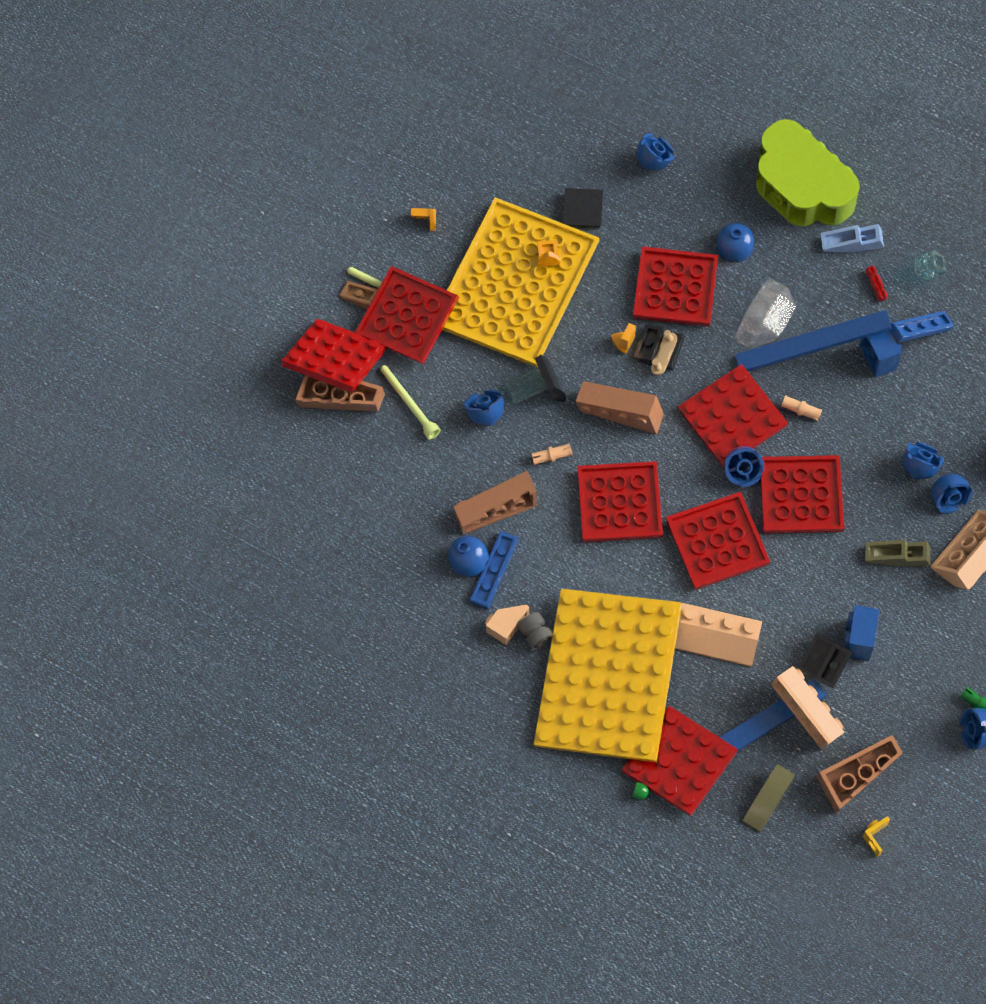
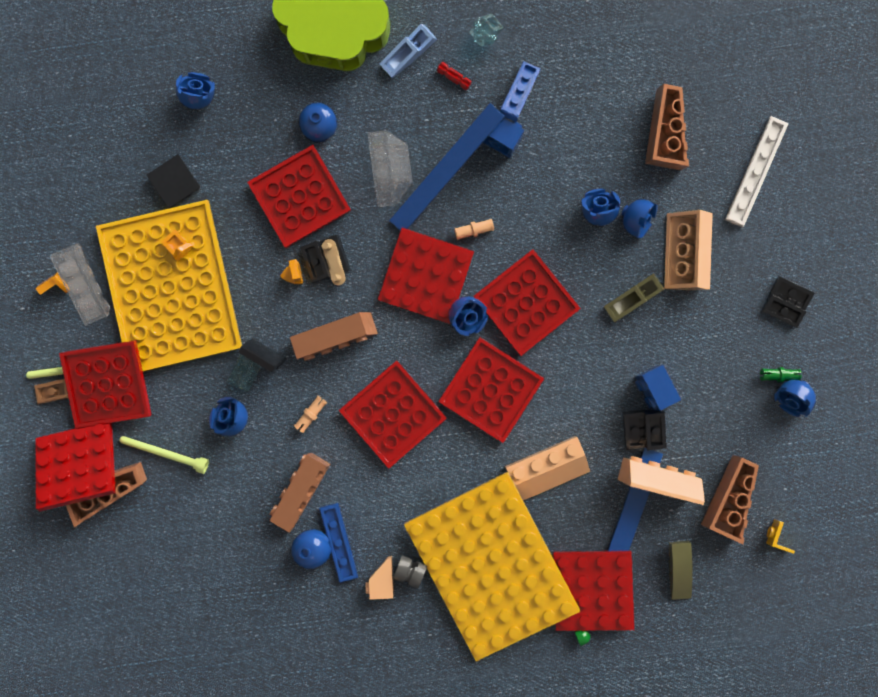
camera: 40 degrees left, 20 degrees up
none -> clear wedge [49,243,110,326]

